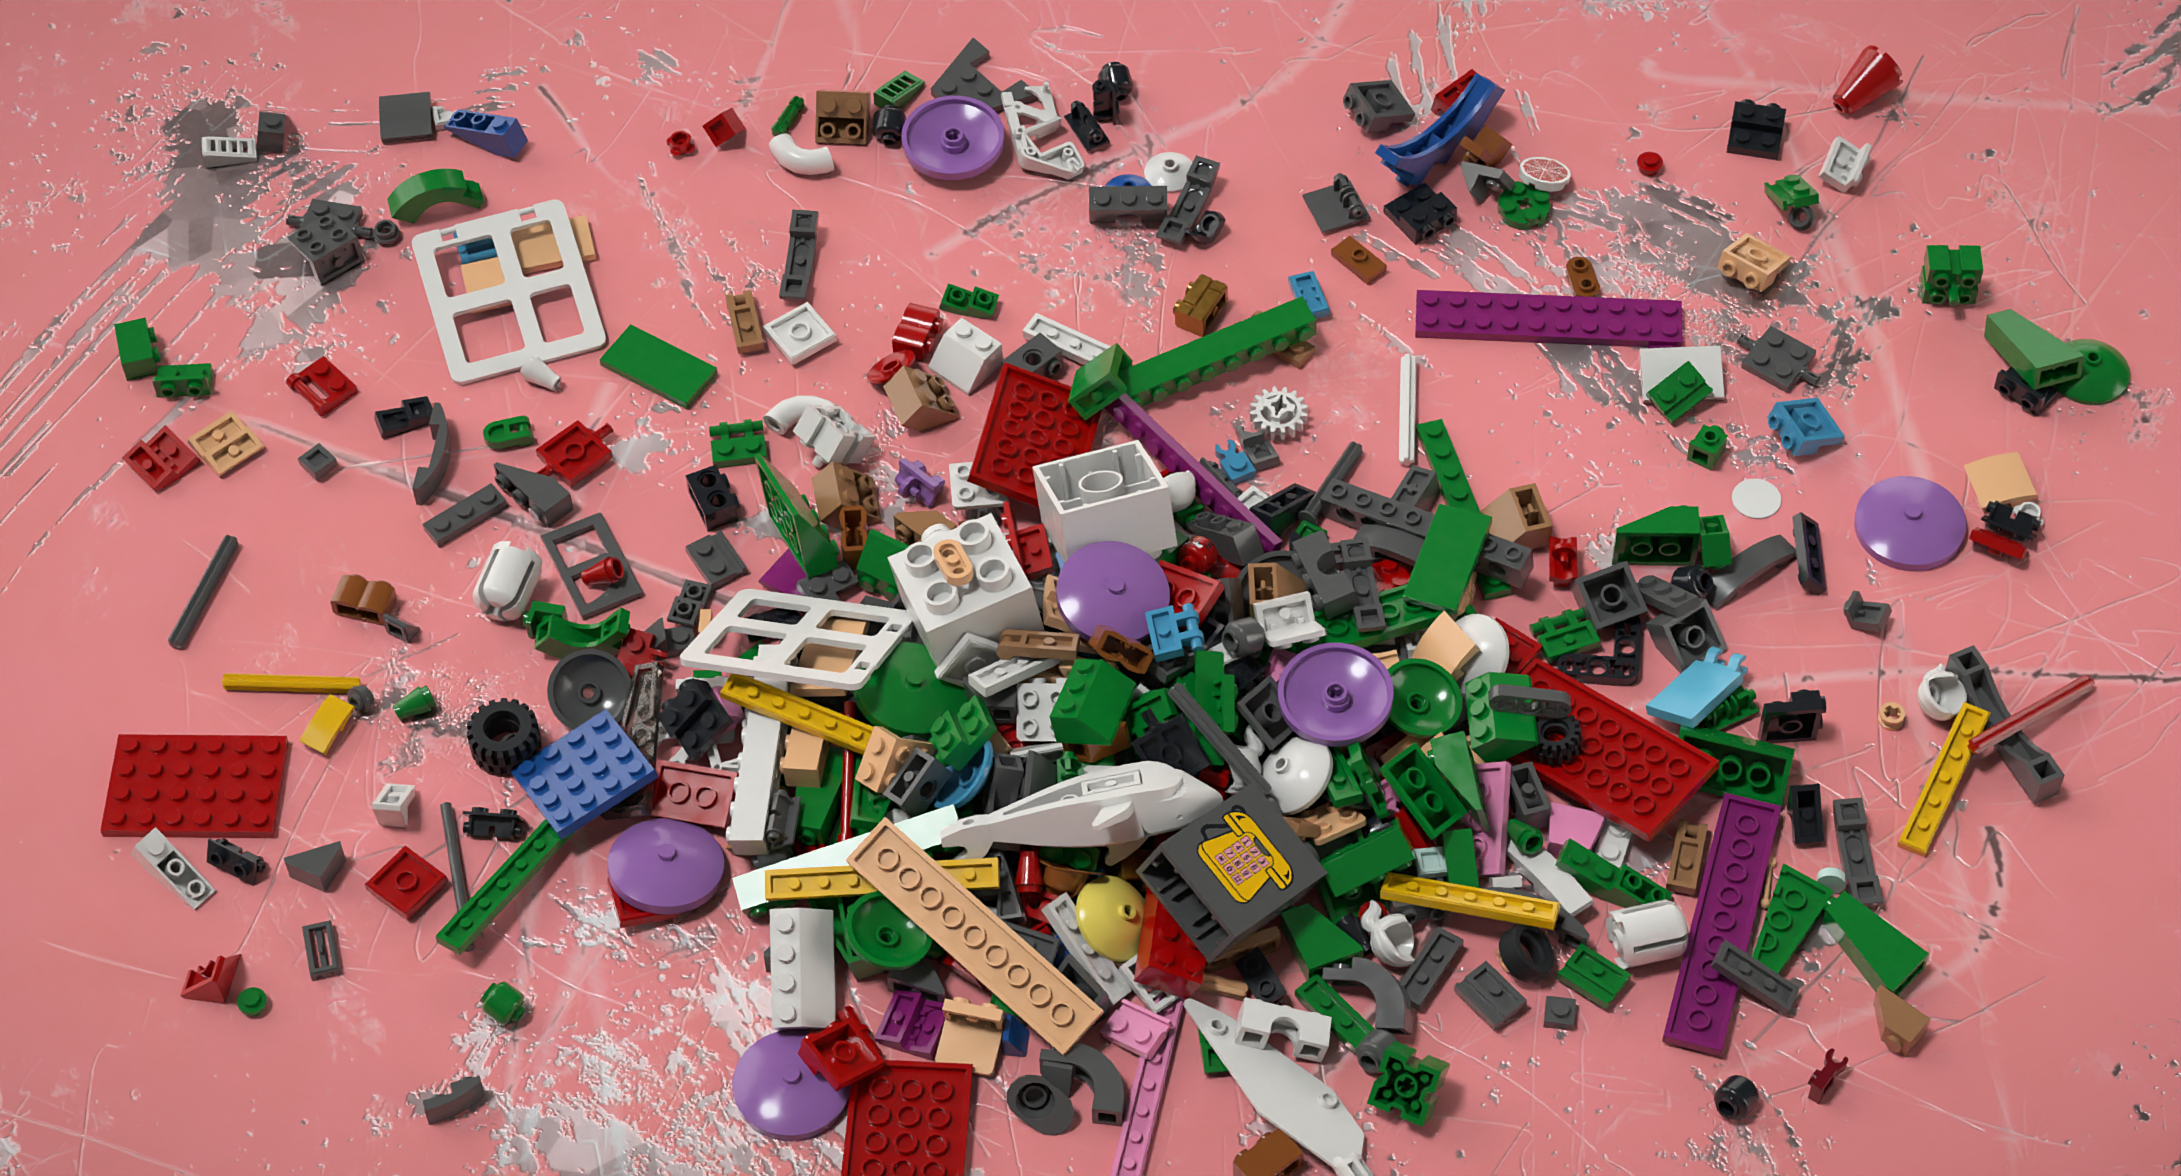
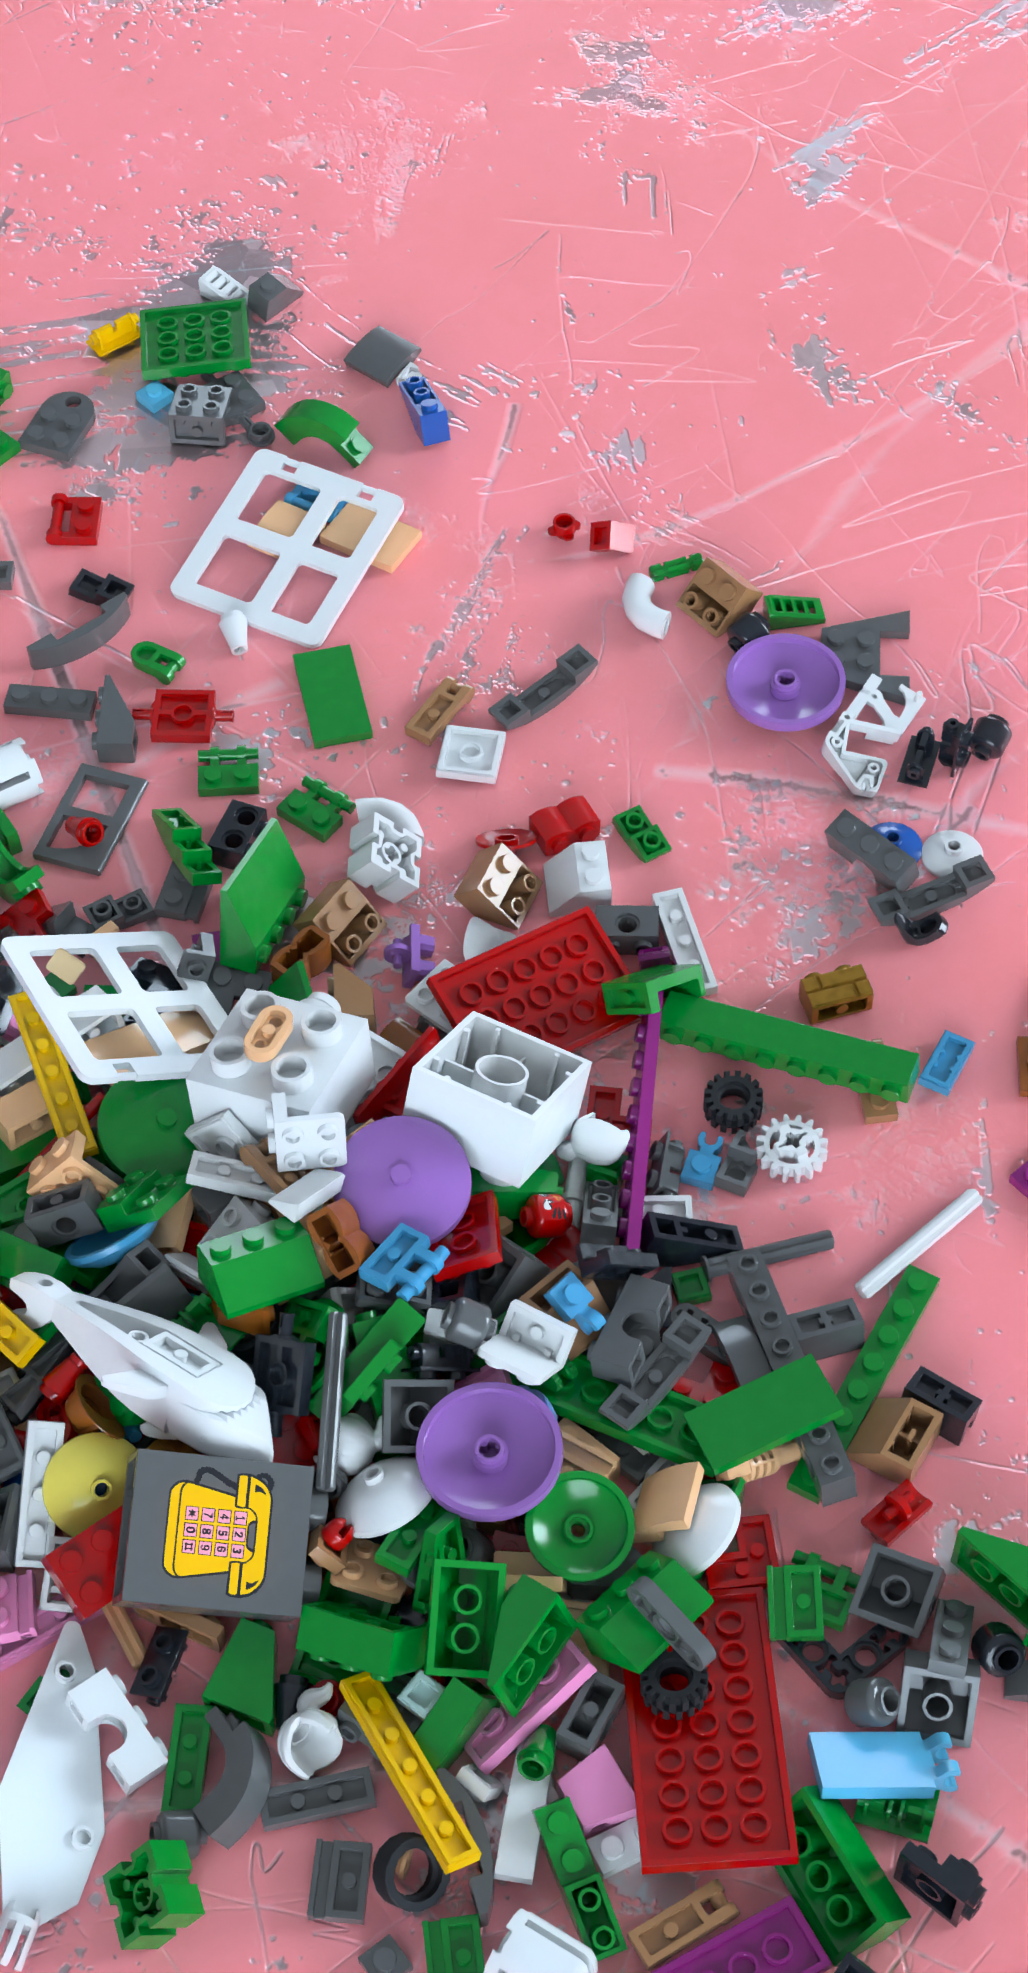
camera: 45 degrees right, 0 degrees up
none -> dark grey plate [18,392,96,462]
none -> tan slope [46,947,86,985]
none -> yellow hinge [86,312,140,358]
none -> medium azure plate [135,380,174,414]
none -> green plate [140,298,252,381]
none -> green slope [152,808,223,886]
none -> dark grey bracket [177,932,216,982]
none -> green plate [198,745,259,797]
none -> white bracket [265,1092,347,1172]
none -> white slope [269,1168,345,1223]
none -> red hinge [321,1518,354,1551]
none -> white piece [463,917,517,960]
none -> dark azure plate [543,1271,606,1335]
none -> black bracket [575,1243,660,1281]
none -> magenta slope [637,945,671,970]
none -> black tyre [703,1070,763,1134]
none -> green plate [767,1564,824,1642]
none -> dark grey head [844,1677,901,1728]
none -> black hinge [901,1366,983,1446]

